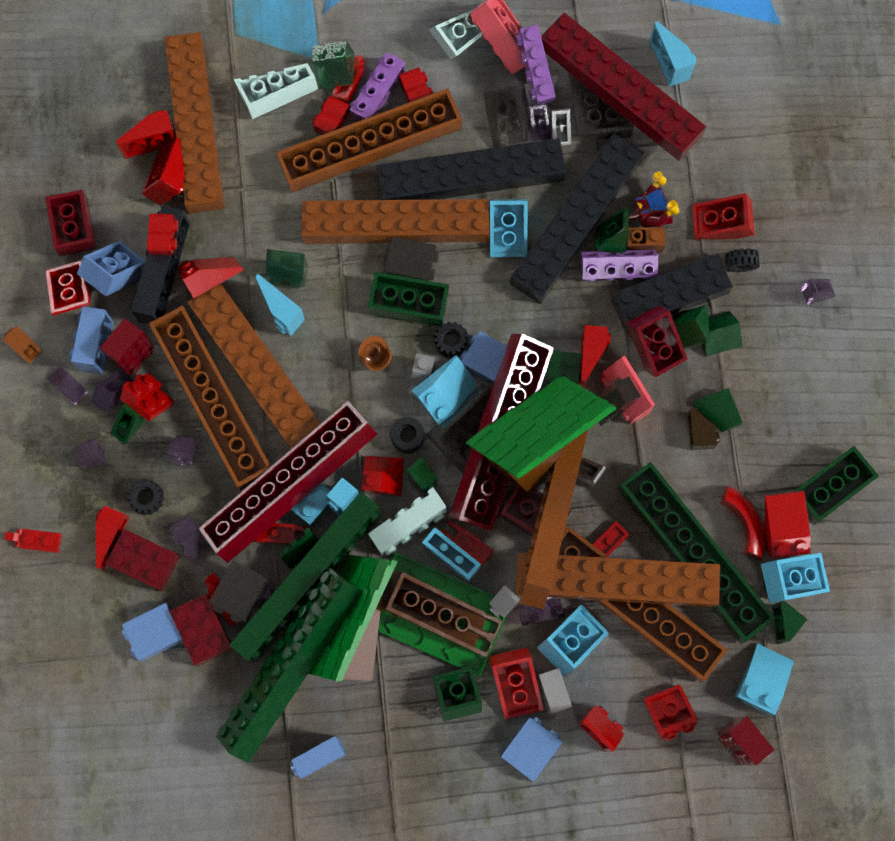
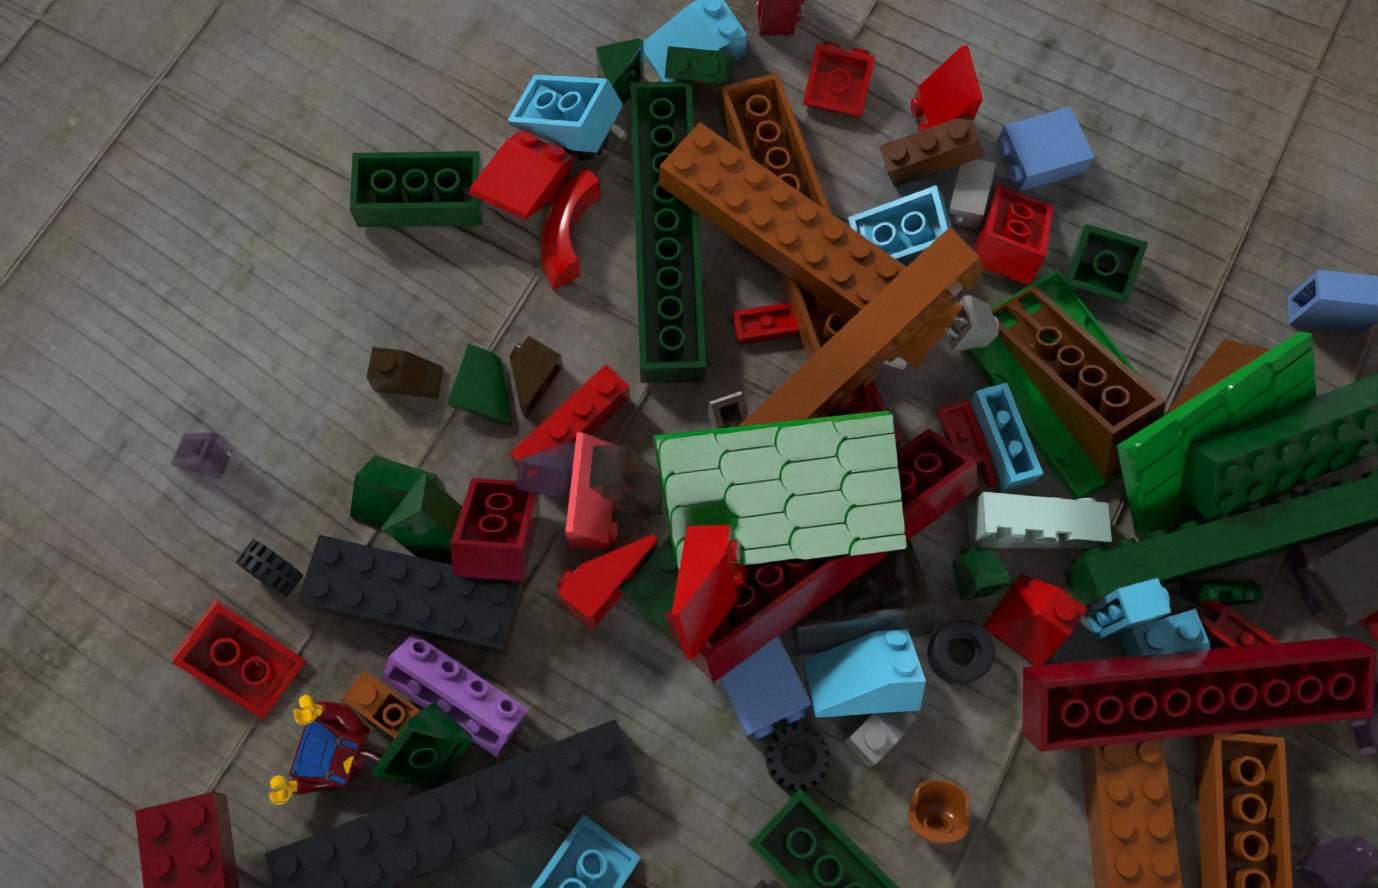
camera: 150 degrees left, 5 degrees down
none -> dark brown slope [366,347,444,399]
none -> red brick [510,364,630,484]
none -> clear purple slope [516,441,576,499]
none -> dark green brick [664,46,735,87]
none -> red slope [671,525,746,659]
none -> reddish brown brick [880,114,984,187]

